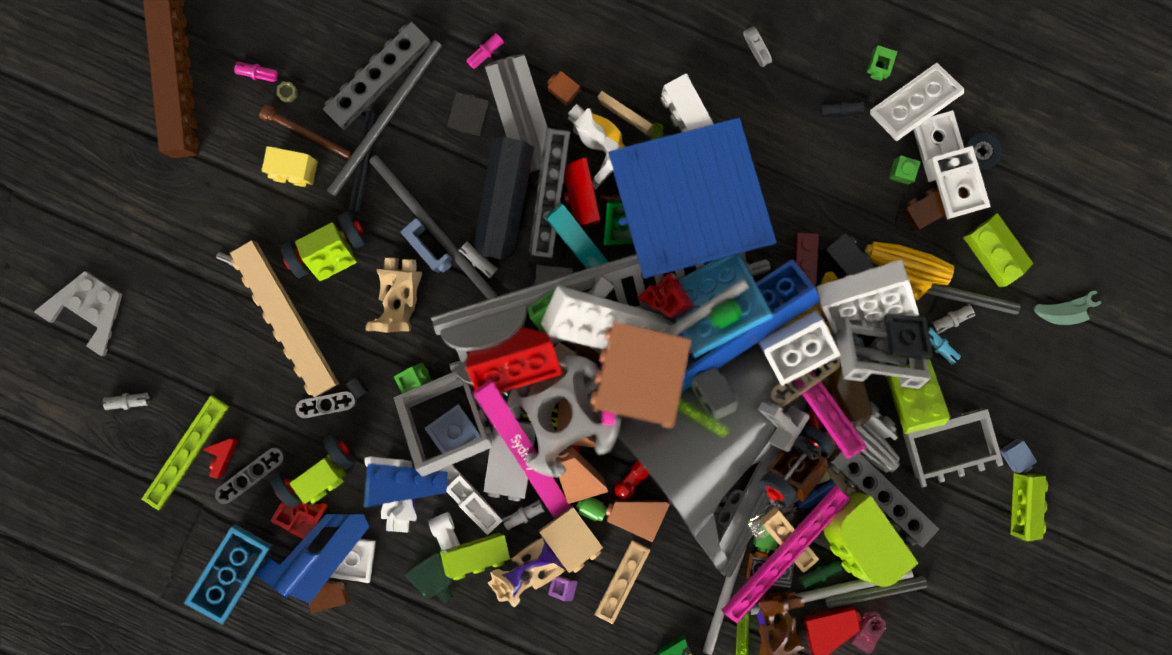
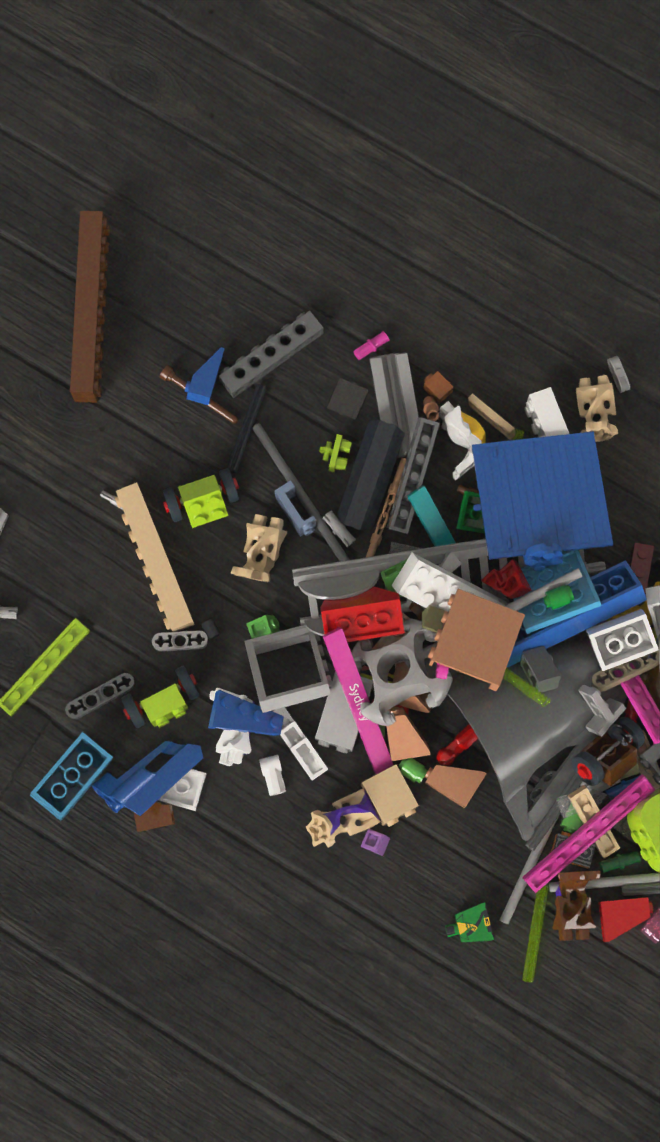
camera: 10 degrees right, 10 degrees down
red slope [203,437,239,479] -> none
dark pink axle [235,61,278,82] -> none
light yellow brick [262,146,318,187] -> none
red slope [271,503,328,539] -> none
olive tile [277,82,298,102] -> none
dark grey piece [327,40,442,197] -> none
clear green torso [405,549,453,603] -> none
sand blue plate [425,404,481,454] -> none
lime brick [440,533,510,580] -> none
light grey pin [502,500,545,530] -> none
red slope [562,158,600,228] -> none
tan tile [594,540,650,624] -> none
none -> blue slope [185,347,225,405]
none -> lime hips [319,434,352,472]
none -> medium nougat piece [366,458,406,557]
none -> olive slope [422,605,445,633]
none -> nougat pin [423,396,439,421]
none -> blue plate [523,543,563,571]
none -> tan hips [576,375,618,442]

